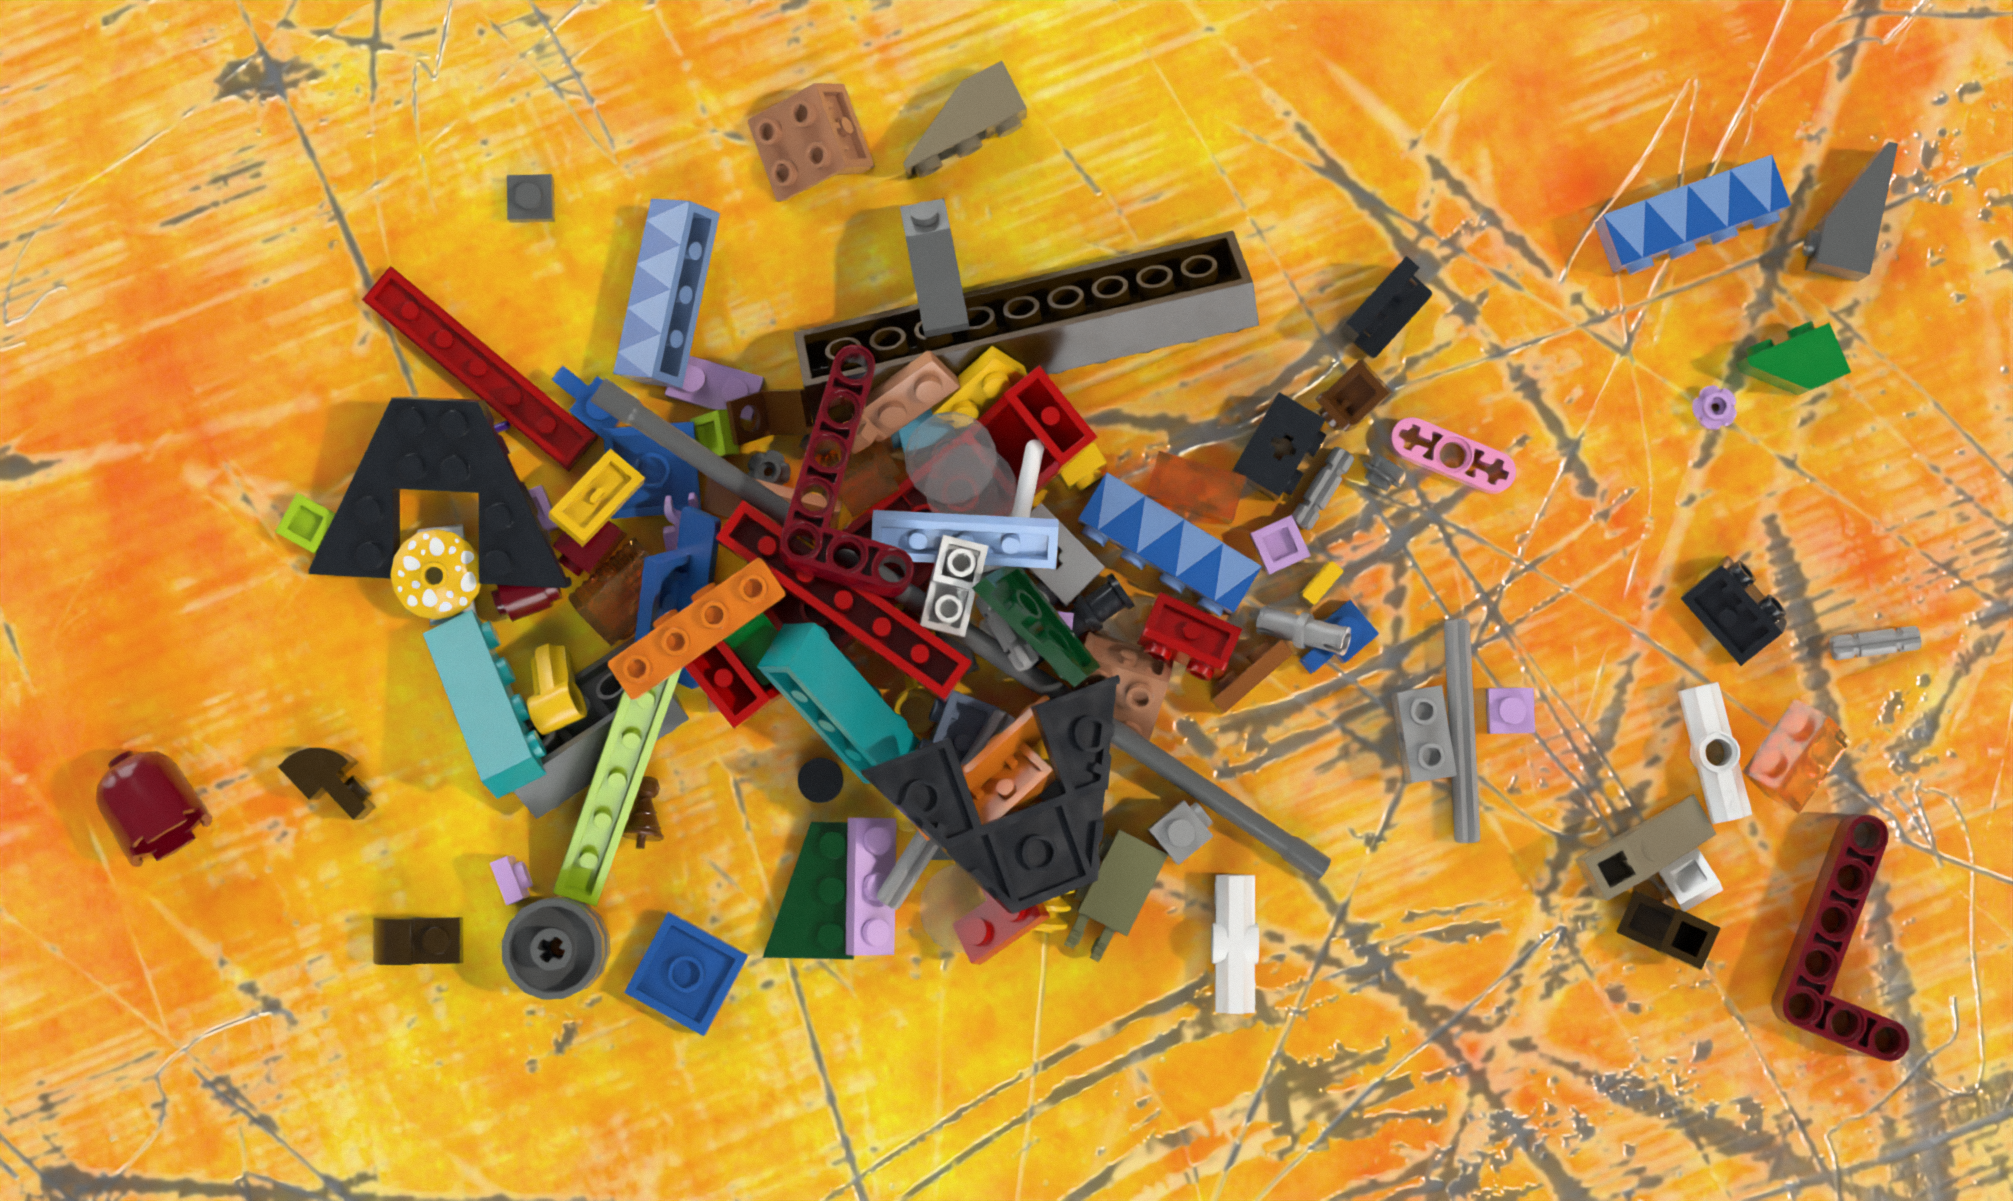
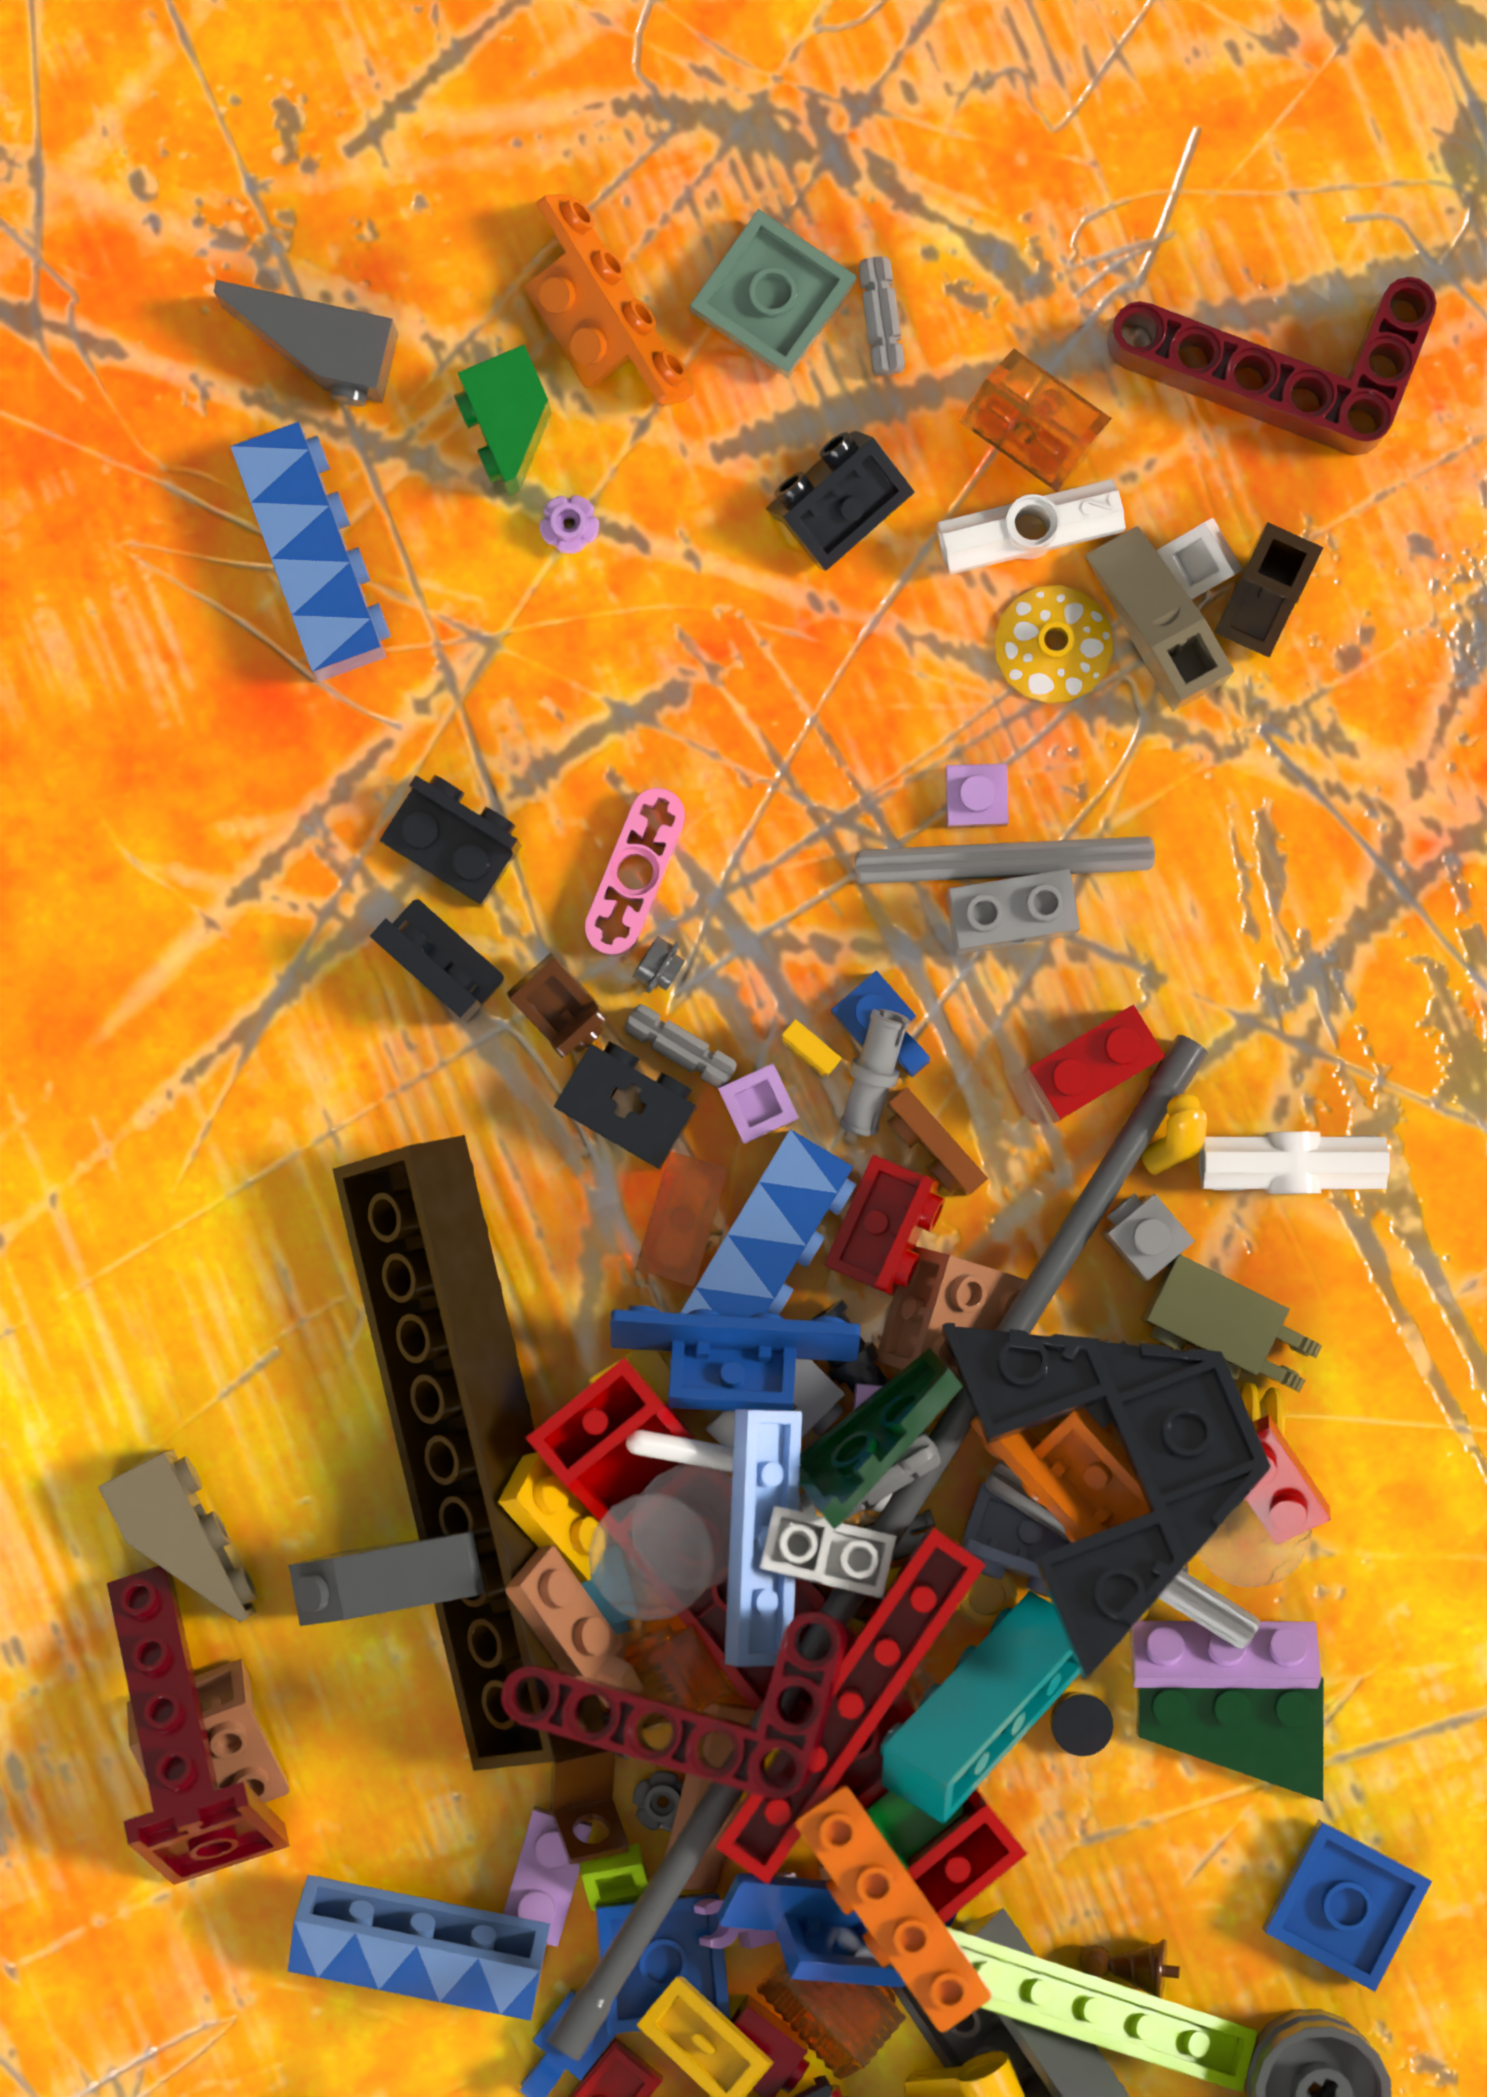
camera: 90 degrees left, 0 degrees up
none -> dark red bracket [107,1566,290,1885]
none -> black bracket [379,775,521,907]
none -> orange bracket [524,194,693,404]
none -> blue bracket [610,1305,860,1411]
none -> sand green plate [690,209,857,379]
none -> yellow dish [994,585,1114,704]
none -> red brick [1023,1004,1166,1123]
none -> yellow arm [1141,1093,1207,1175]

